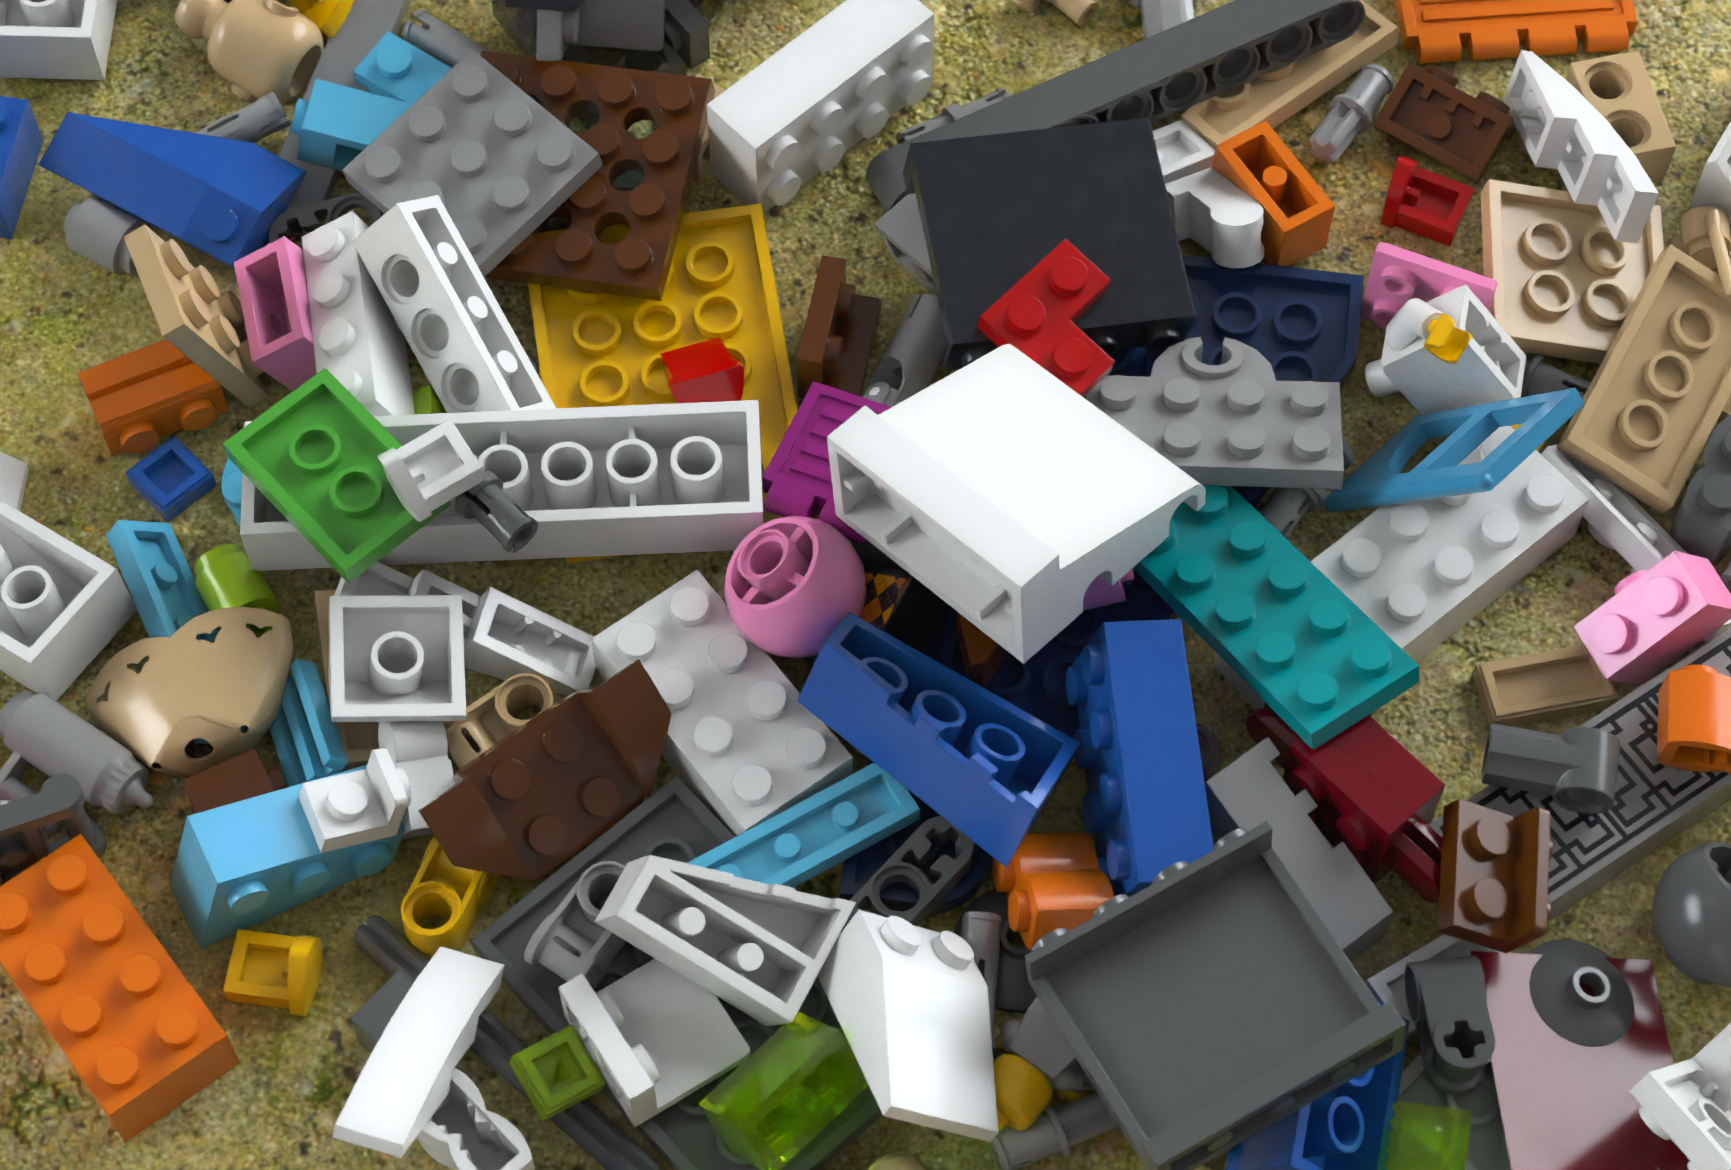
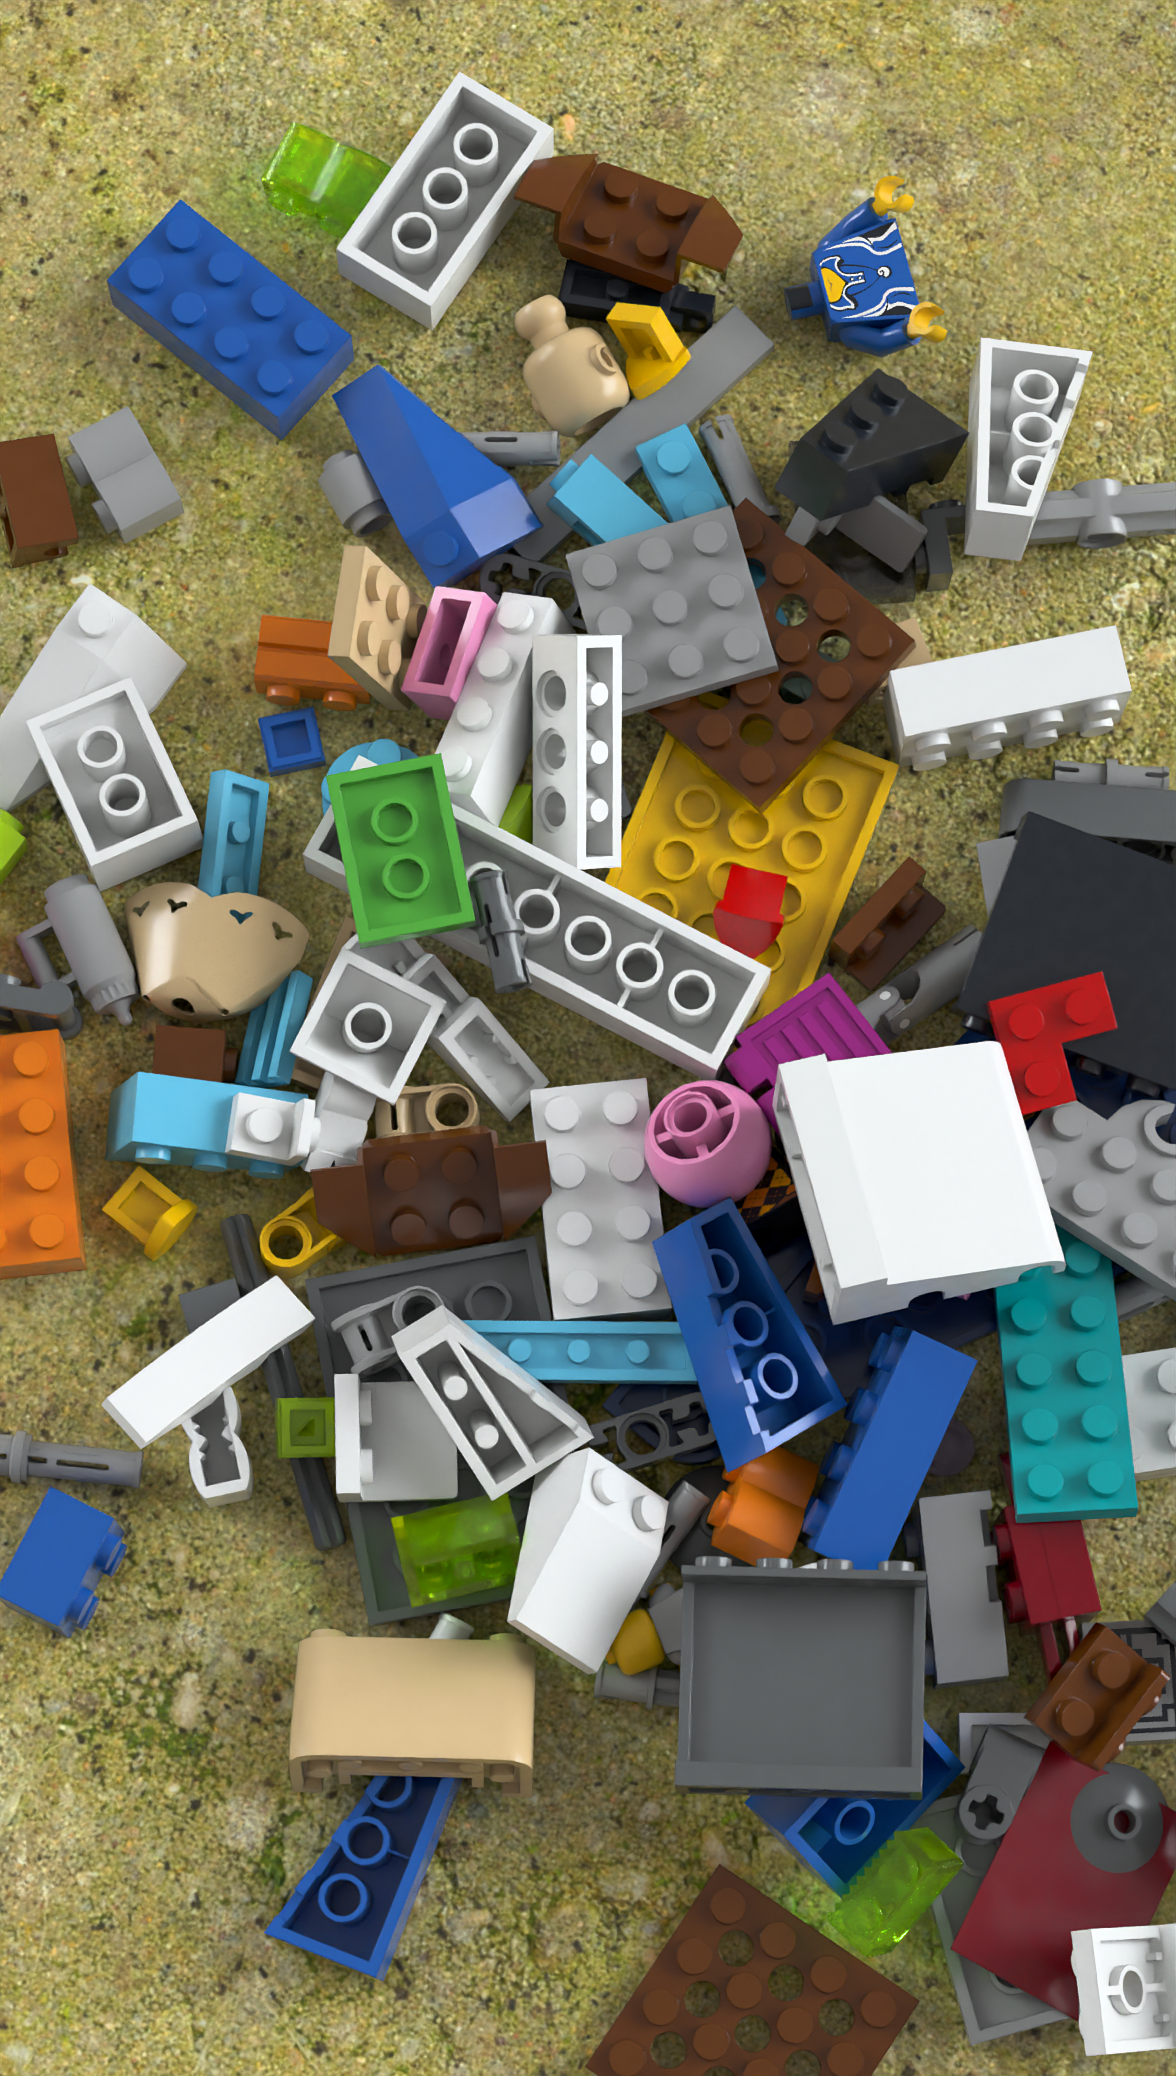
camera: 30 degrees right, 15 degrees up
lime brick [194,544,280,638] -> none
white tile [378,419,487,522] -> none

